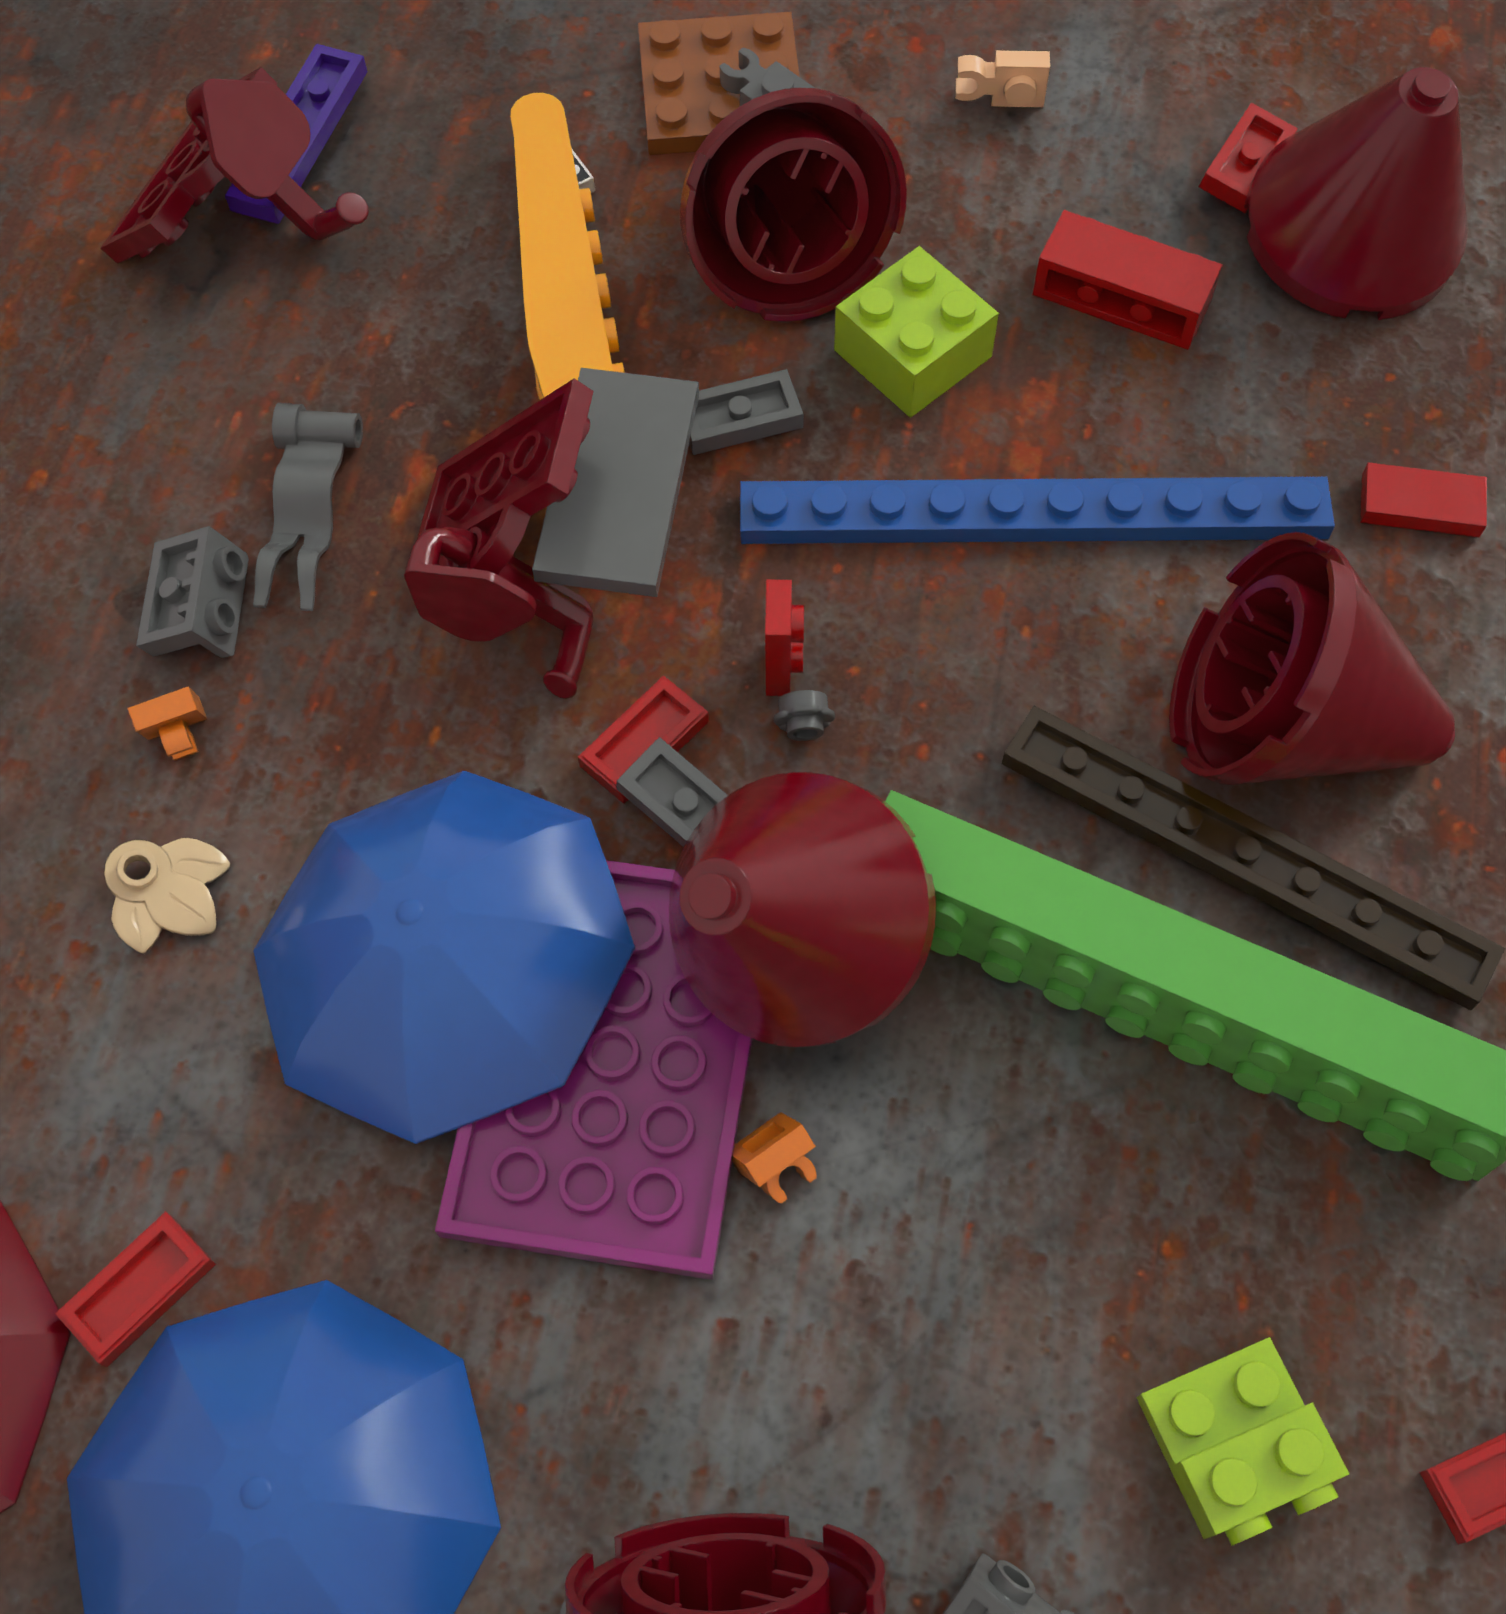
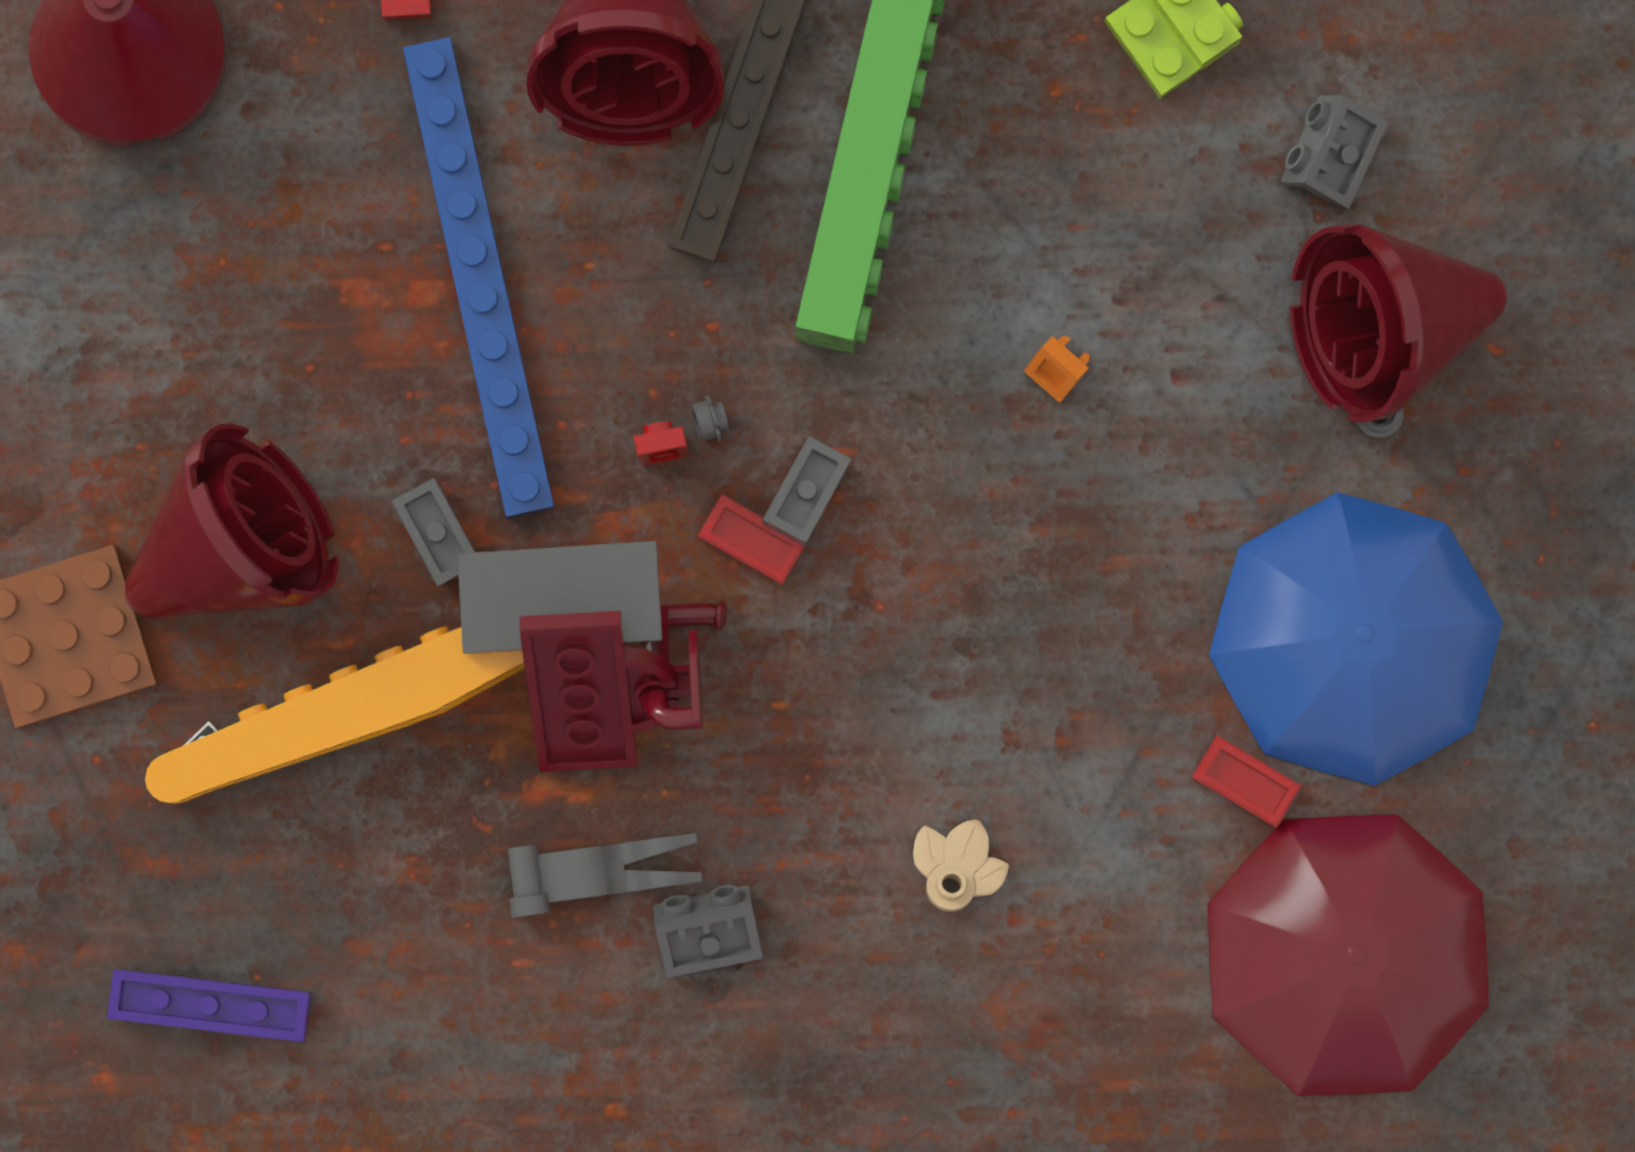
camera: 100 degrees left, 20 degrees up
dark red plate [100,67,369,264] -> none
orange tile [127,686,207,761] -> none
blue piece [253,771,636,1144] -> none
magenta plate [435,860,753,1280] -> none
dark red cone [669,772,936,1047] -> none
dark grey plate [719,48,815,106] -> none
lime brick [834,246,999,418] -> none
light nougat plate [955,50,1050,108] -> none
red brick [1032,210,1223,350] -> none
red plate [1198,103,1298,213] -> none

